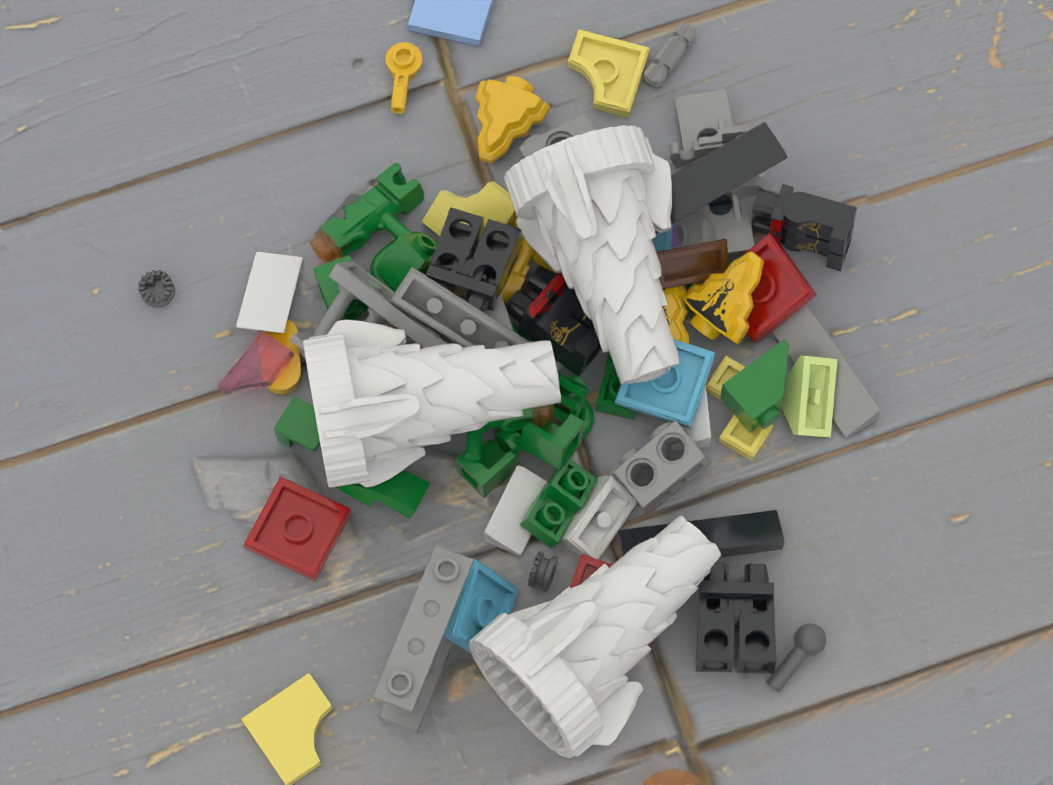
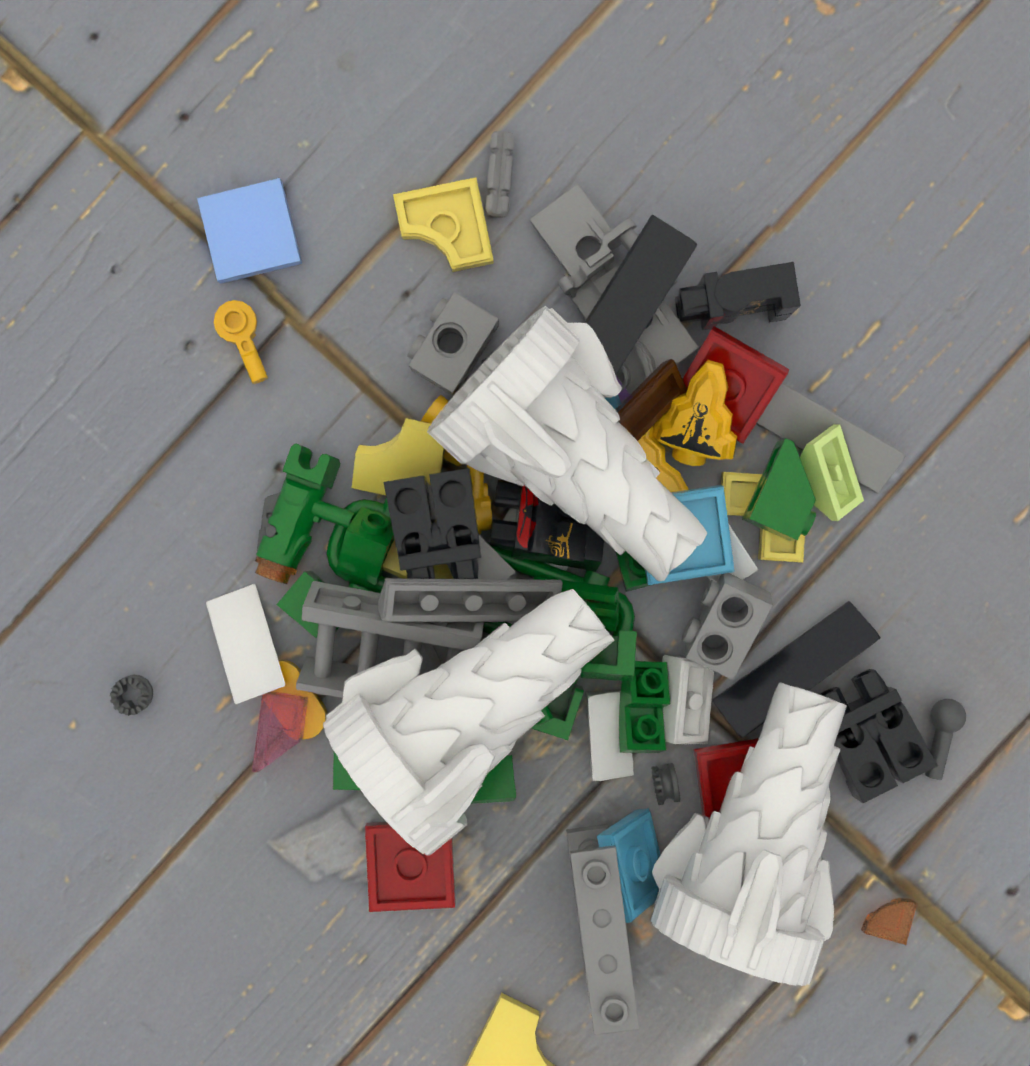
camera: 30 degrees left, 20 degrees up
yellow rock [475,76,551,164] -> none

